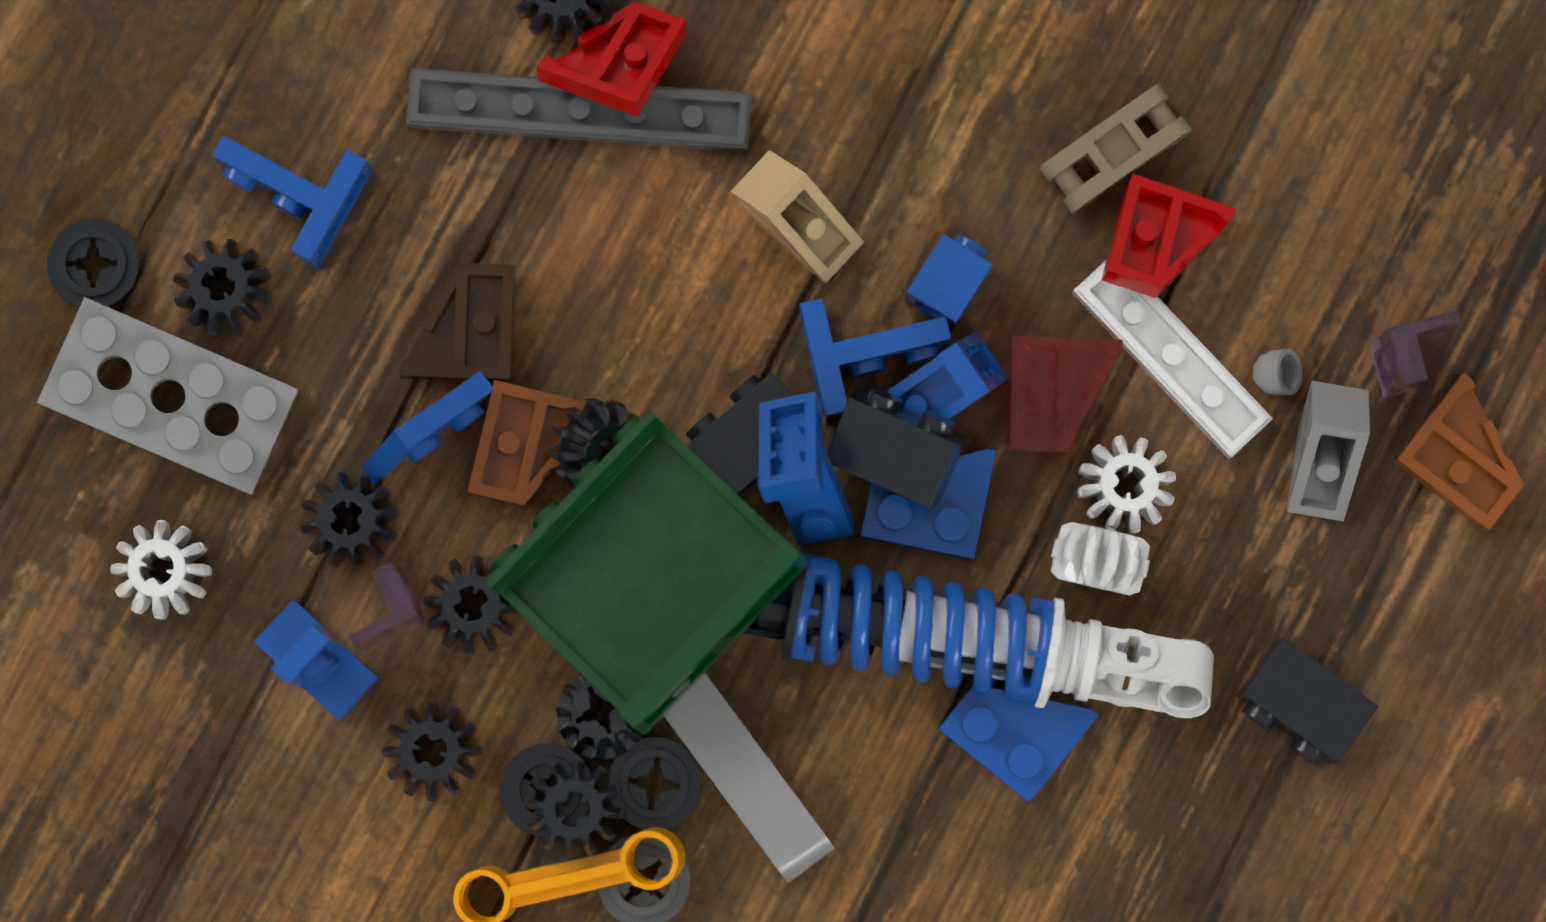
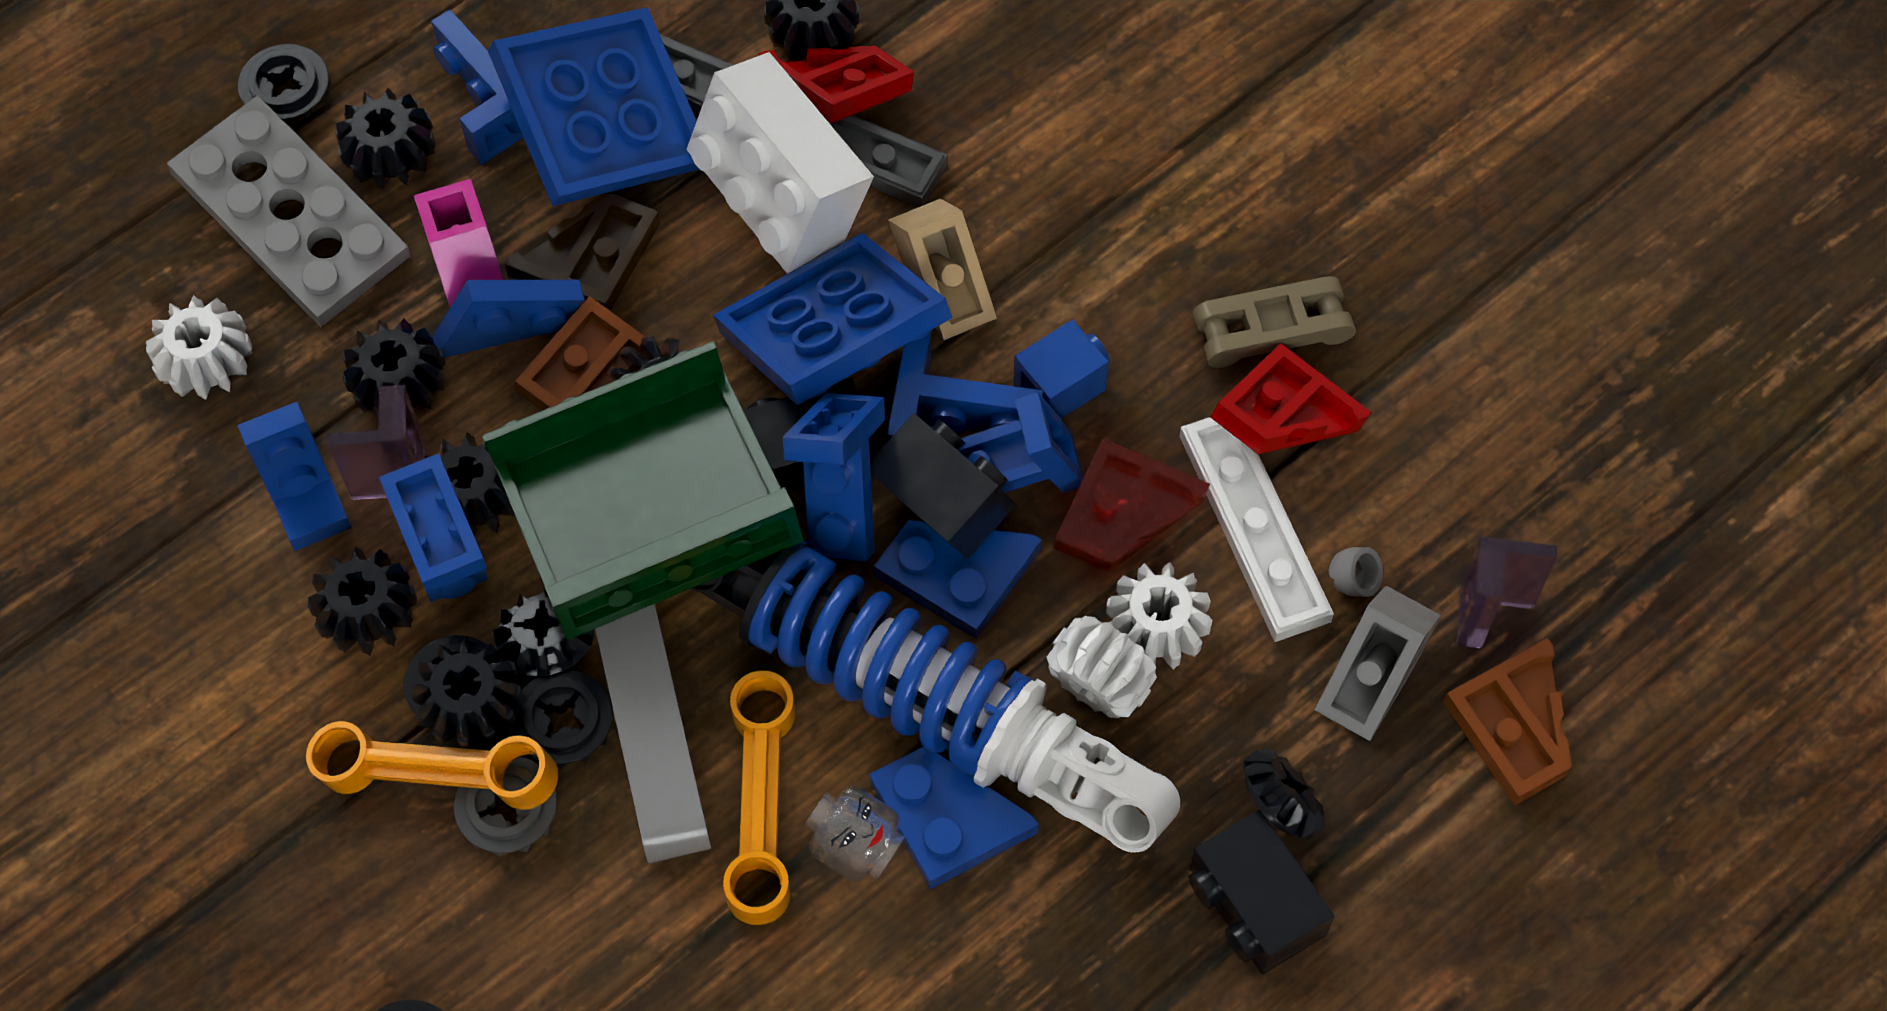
camera: 25 degrees right, 20 degrees down
none -> blue bracket [379,453,488,603]
none -> dark pink slope [414,179,503,307]
none -> blue plate [488,7,699,206]
none -> white brick [686,52,874,274]
none -> blue plate [713,233,952,405]
none -> light orange piece [723,671,795,925]
none -> clear head [805,786,905,882]
none -> black gear [1243,748,1325,840]

